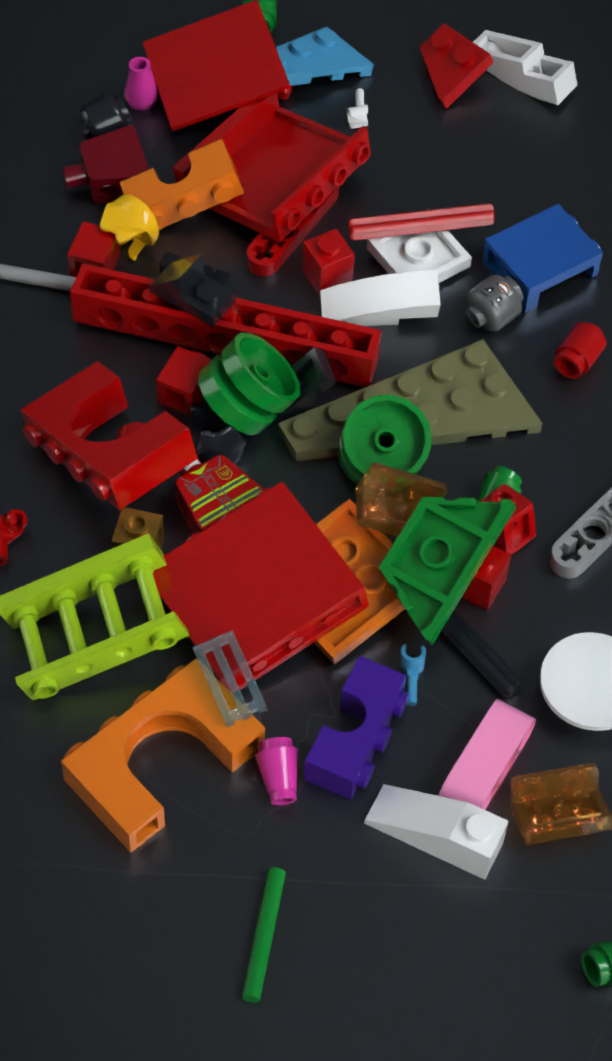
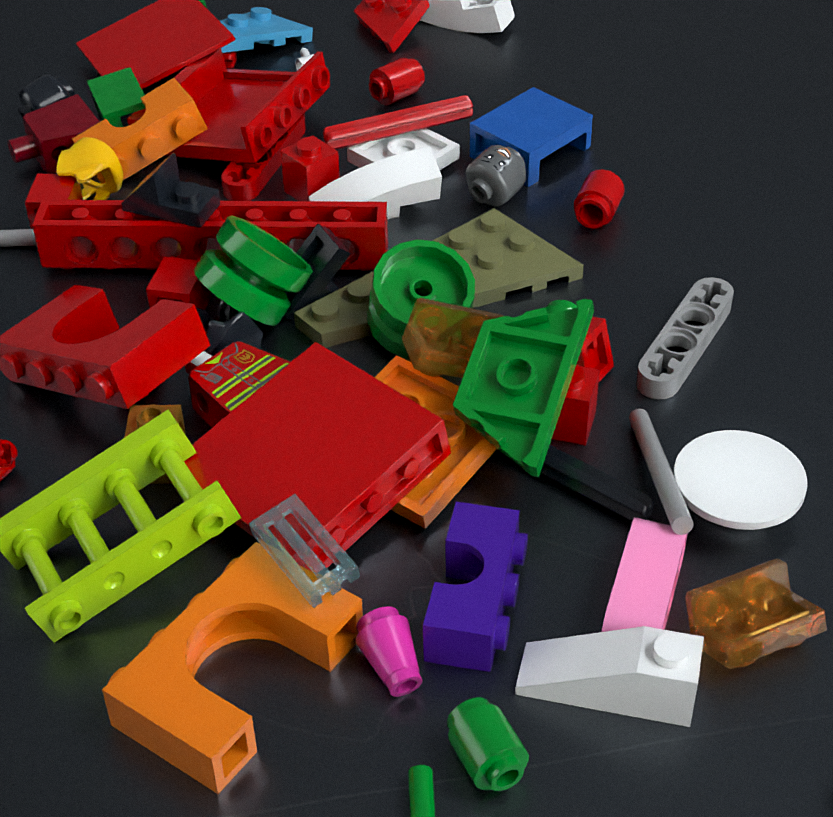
camera: 10 degrees left, 15 degrees down
dark pink cone [124,57,159,110] -> none
dark azure hand [399,644,426,706] -> none
none -> green panel [87,68,145,127]
none -> red brick [368,58,425,105]
none -> green brick [447,697,529,791]
none -> light grey bar [629,409,694,535]

